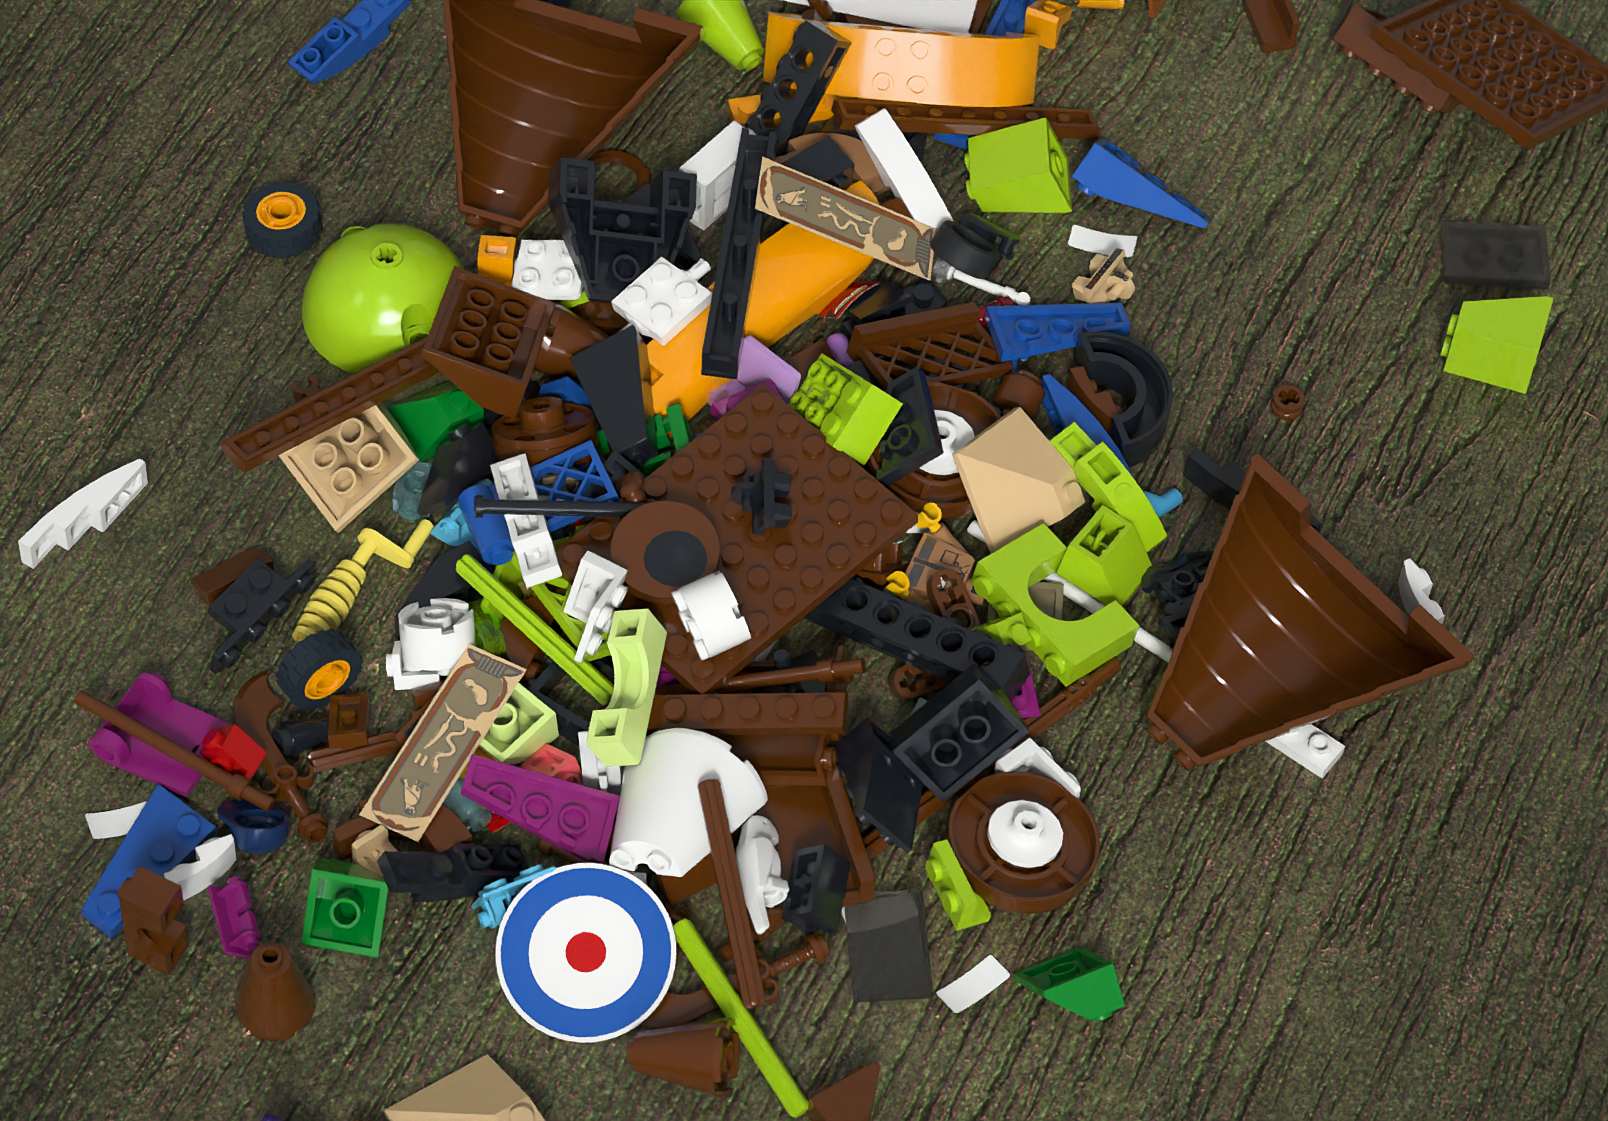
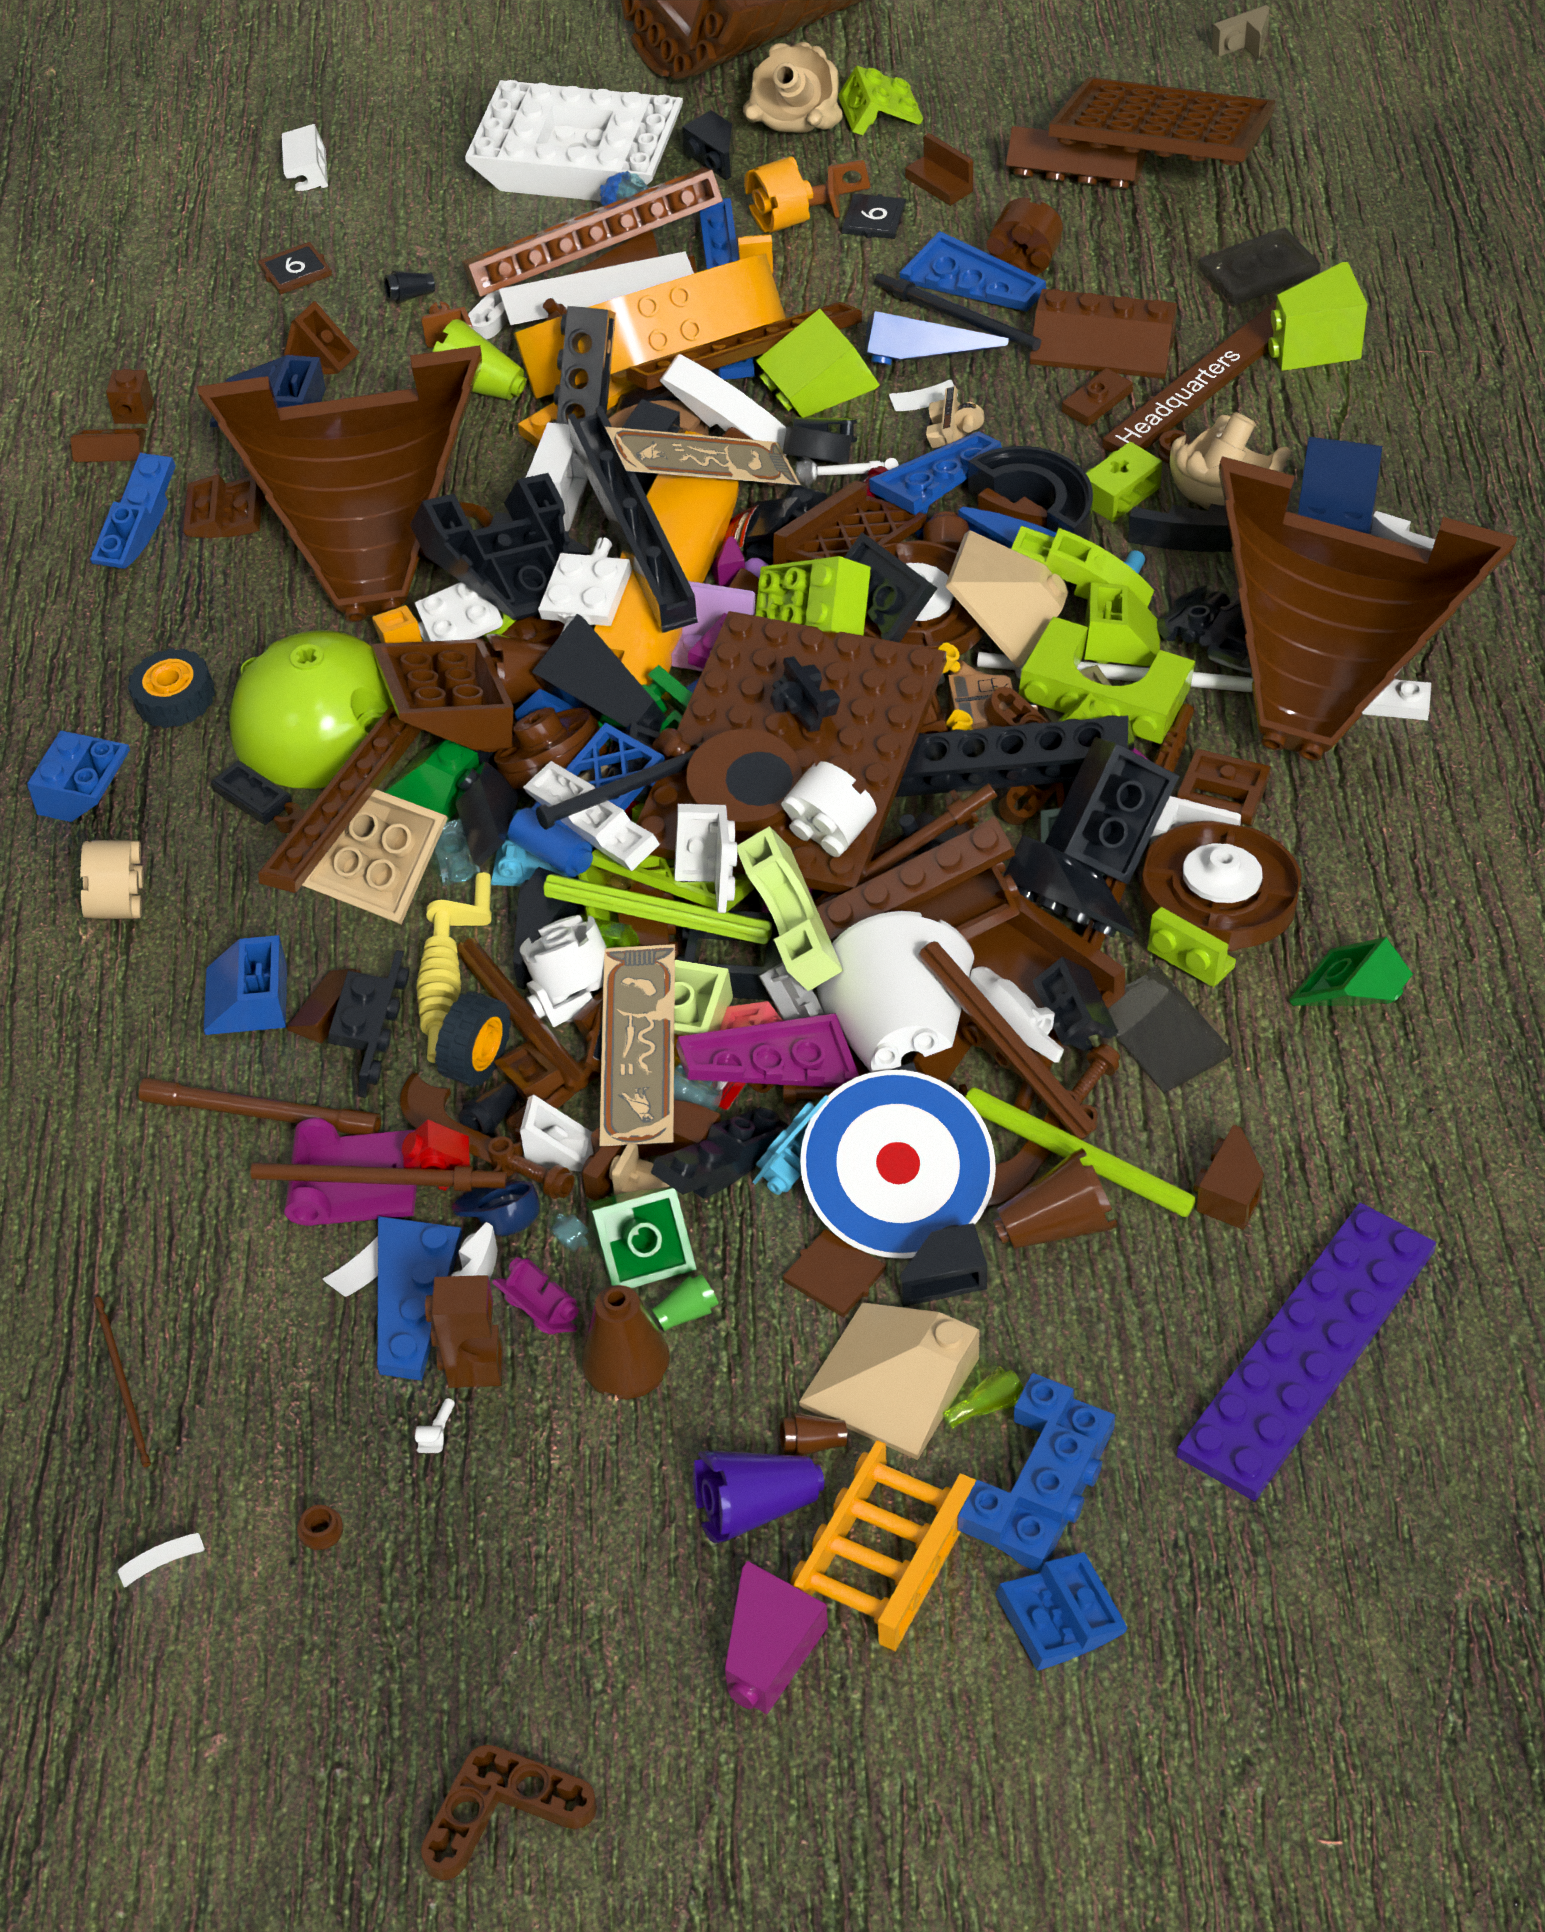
camera: 20 degrees left, 5 degrees down
white slope [18,459,148,569] -> none
white sticker [936,955,1010,1013] -> none
none -> blue slope [27,730,130,822]
none -> tan brick [80,840,144,919]
none -> reddish brown piece [139,1077,381,1135]
none -> reddish brown slope [183,474,263,538]
none -> blue slope [204,935,287,1035]
none -> black plate [211,760,292,825]
none -> white hand [415,1398,455,1453]
none -> reddish brown axle [457,938,588,1093]
none -> white slope [520,1094,593,1172]
none -> clear light blue plate [550,1213,589,1253]
none -> bright green cone [651,1274,719,1332]
none -> magenta slope [711,536,745,587]
none -> reddish brown piece [783,1229,886,1318]
none -> piece [842,193,906,239]
none -> black bar [874,273,1041,351]
none -> blue wing [899,231,1047,312]
none -> black slope [900,1223,987,1307]
none -> reddish brown brick [986,197,1063,276]
none -> reddish brown slope [1030,289,1177,379]
none -> reddish brown plate [1062,368,1133,426]
none -> lime brick [1086,441,1162,523]
none -> reddish brown tile [1102,300,1276,452]
none -> tan piece [1170,412,1291,510]
none -> reddish brown plate [1177,748,1271,826]
none -> dark blue slope [1298,437,1383,535]

